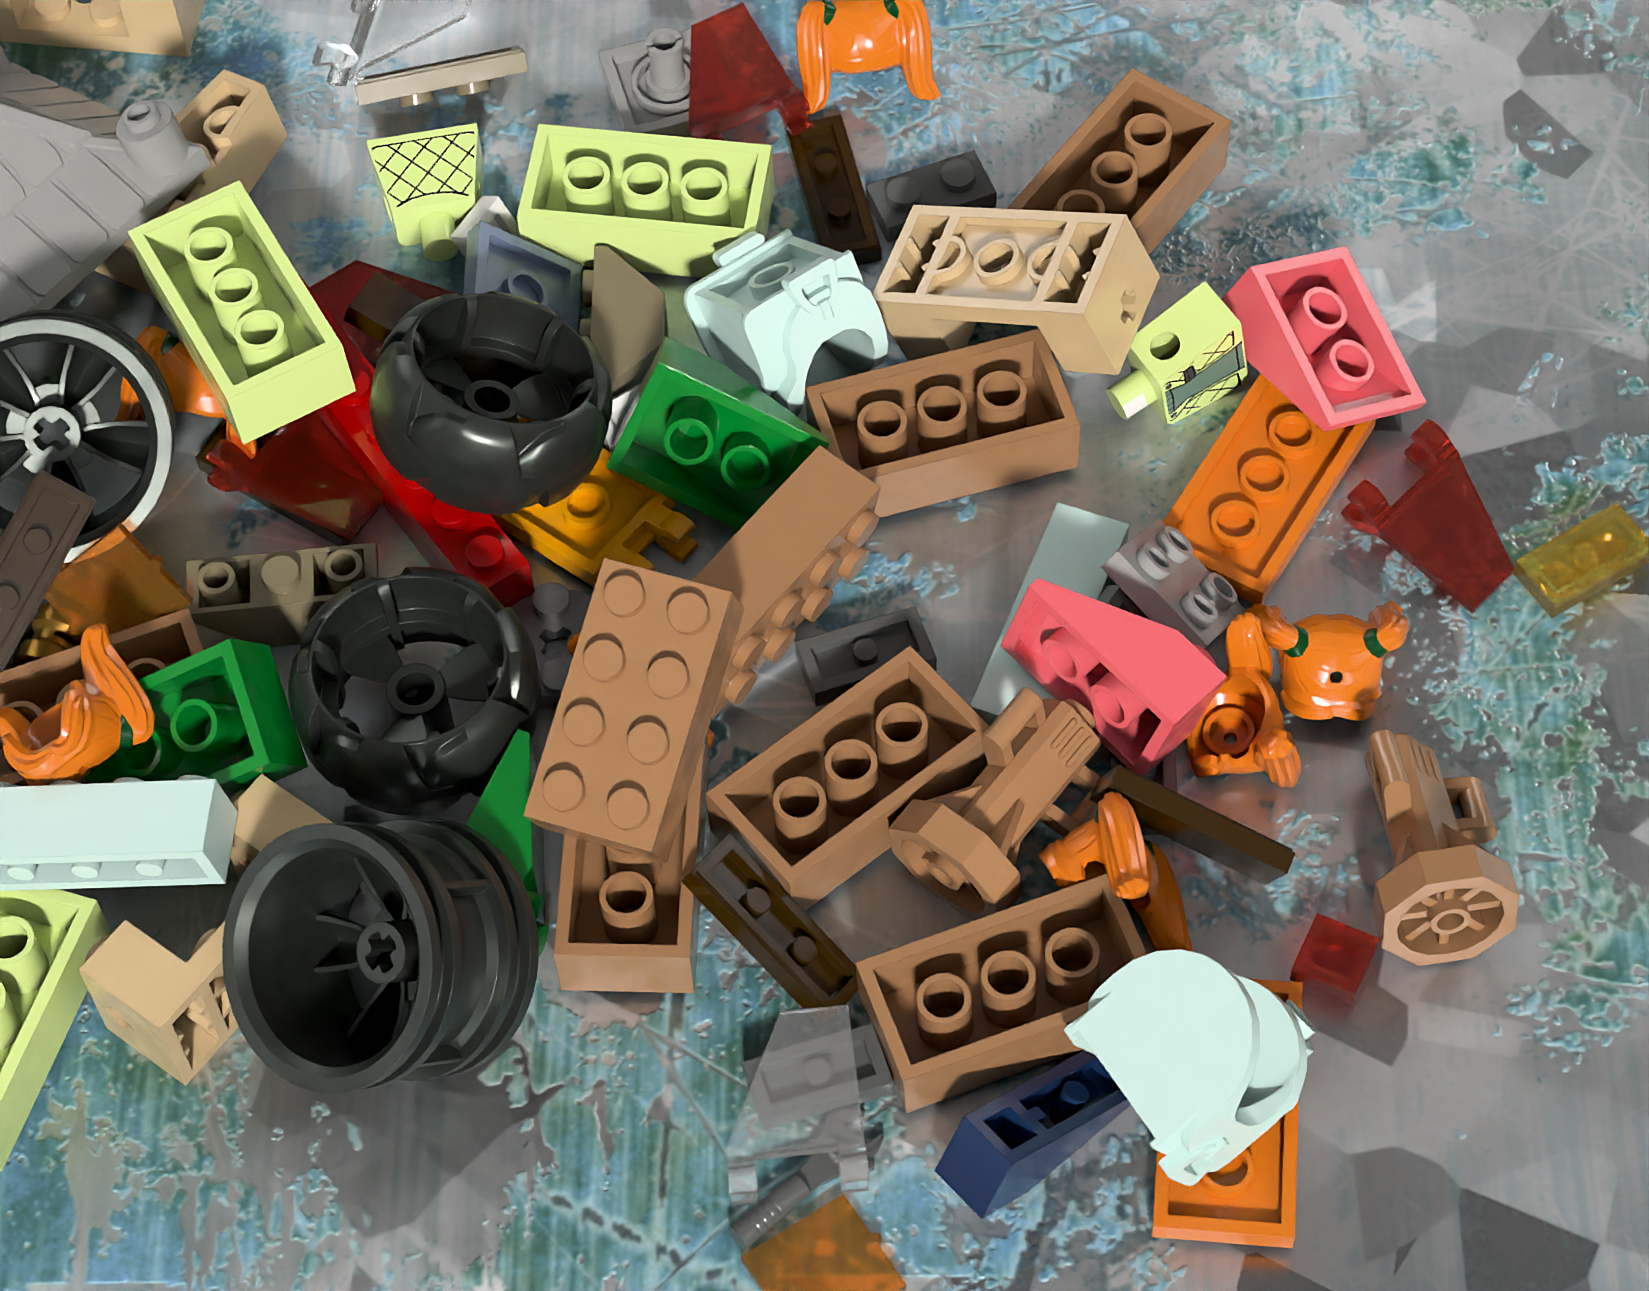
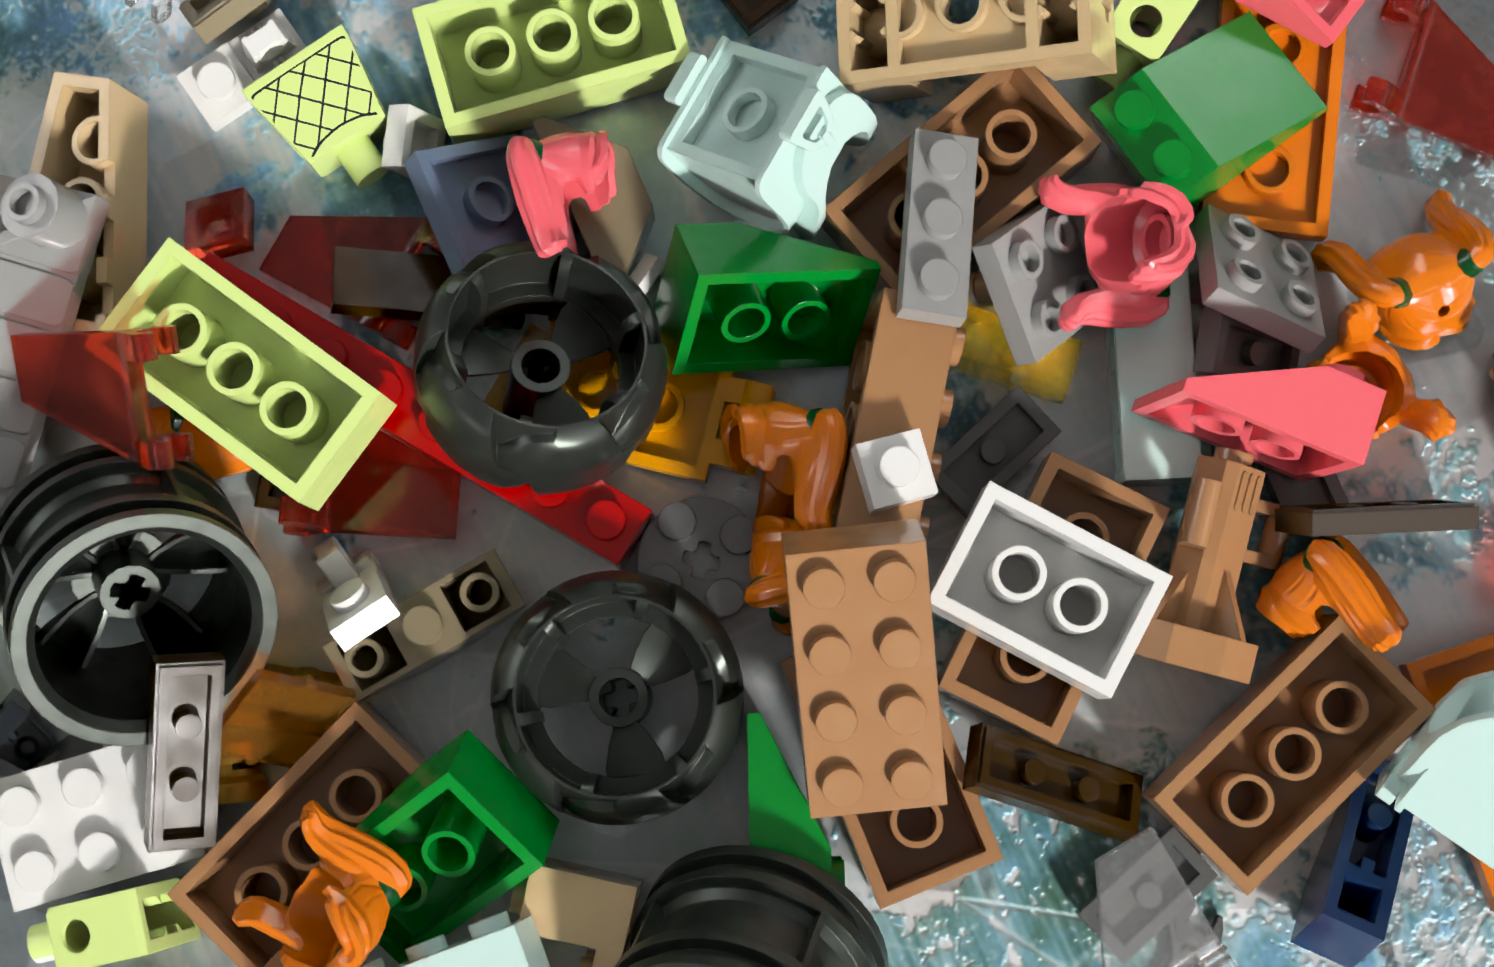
camera: 25 degrees left, 25 degrees up
none -> clear red flag [10,325,196,470]
none -> white hinge [175,8,306,133]
none -> clear red plate [184,187,255,261]
none -> white hinge [313,536,400,652]
none -> coral hair [506,130,617,259]
none -> orange hair [720,401,848,530]
none -> white plate [850,428,939,514]
none -> light grey plate [896,128,979,328]
none -> white brick [930,481,1173,699]
none -> clear yellow plate [949,305,1083,404]
none -> light grey plate [969,200,1098,366]
none -> coral hair [1037,175,1196,331]
none -> slope [1089,11,1327,208]

